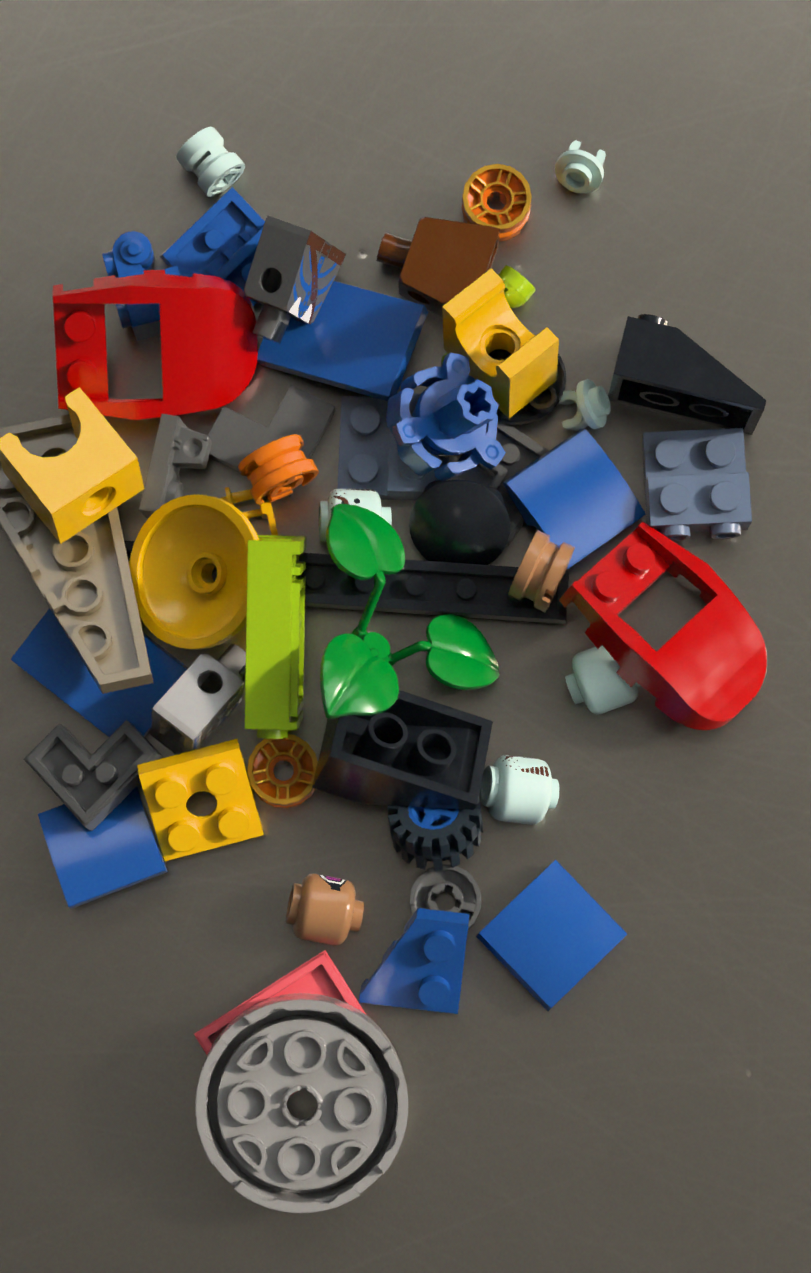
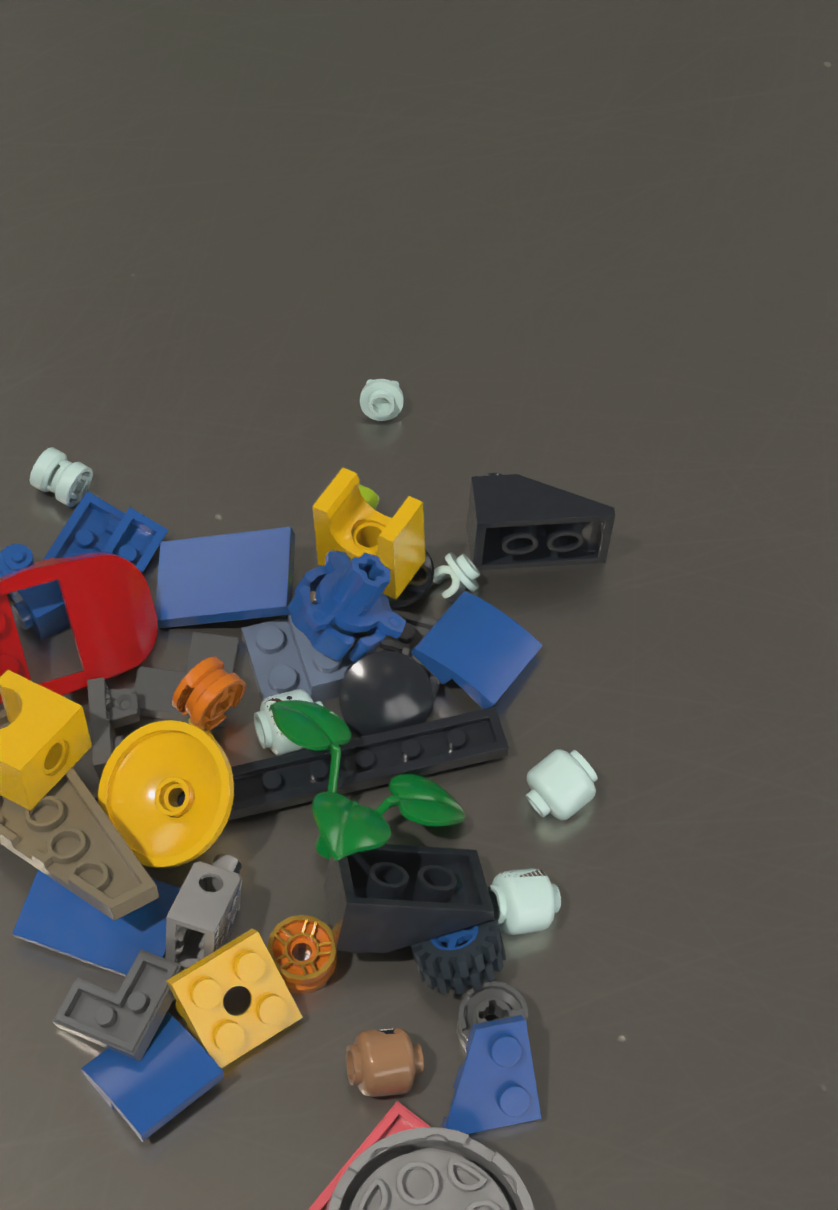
camera: 25 degrees left, 20 degrees down
dark grey torso [244,215,346,344] -> none
lime door [245,535,307,739] -> none
reddish brown torso [377,217,500,317] -> none
orange wheel [462,164,532,242] -> none
blue slope [476,860,627,1011] -> none
medium nougat wheel [508,530,575,612] -> none
slope [559,522,767,730] -> none
sand blue plate [642,428,752,541] -> none

